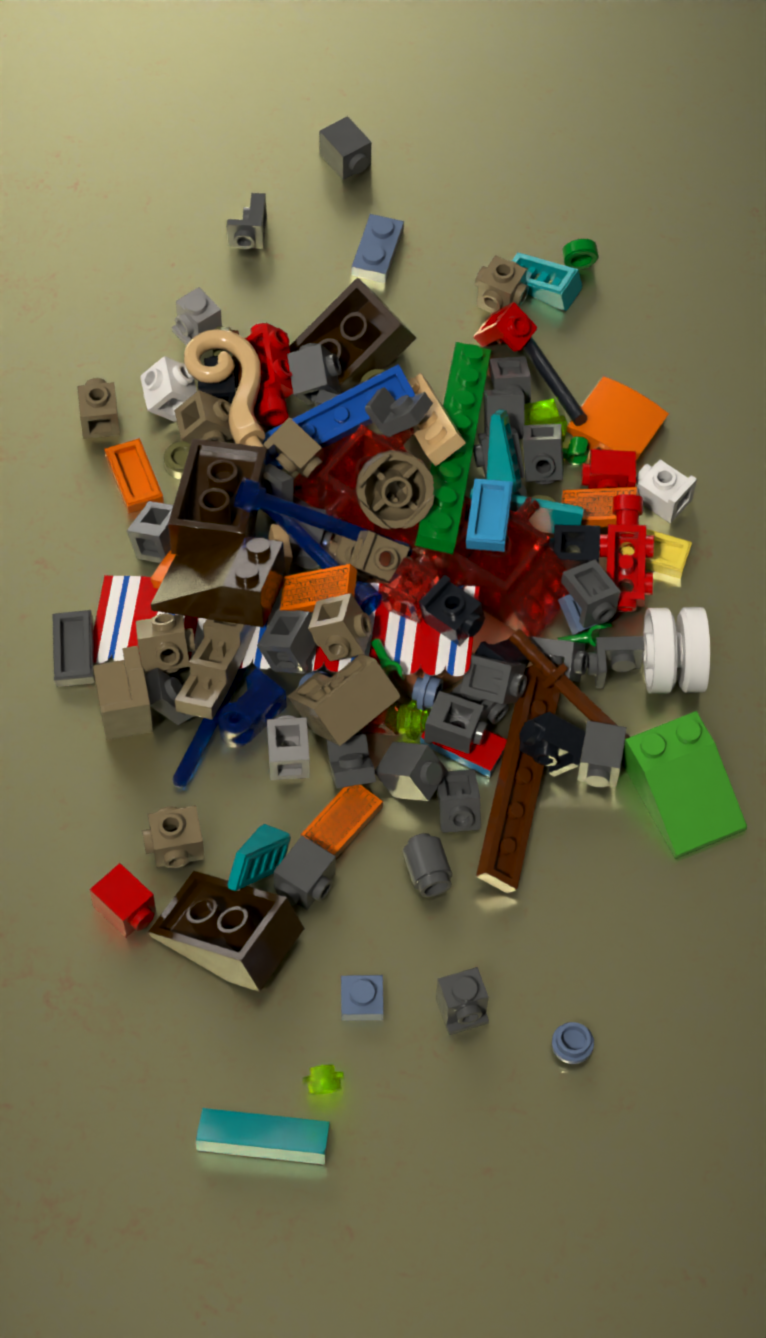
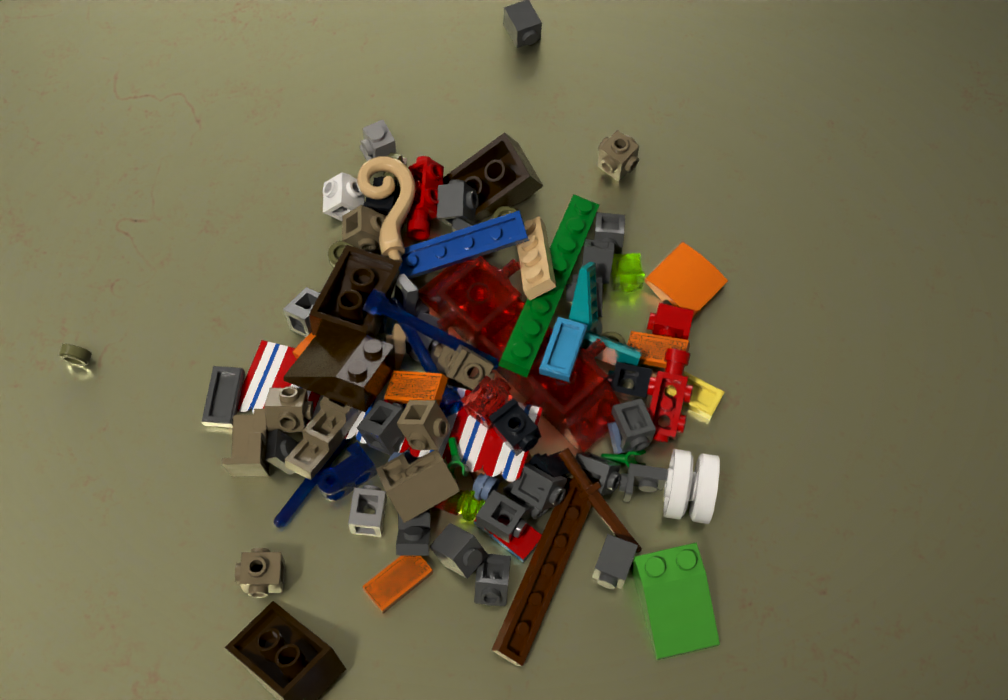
camera: 10 degrees right, 5 degrees up
dark tan brick [77,378,120,439] -> none
red brick [90,863,156,938] -> none
orange tile [105,438,164,514] -> none
dark grey bracket [226,193,267,249] -> none
teal slope [227,824,291,891] -> none
dark tan brick [263,417,325,479] -> none
dark grey brick [273,836,336,910] -> none
sand blue plate [351,214,404,283] -> none
dark tan cylinder [356,450,434,529] -> none
dark grey bracket [365,387,433,438] -> none
dark grey brick [402,833,452,897] -> none
red bracket [473,302,537,352] -> none
teal slope [512,252,582,311] -> none
black brick [519,712,586,777] -> none
black bar [522,336,587,426] -> none
dark grey brick [523,424,564,484] -> none
green tile [562,239,599,269] -> none
green hand [563,436,589,466] -> none
white brick [636,460,697,524] -> none

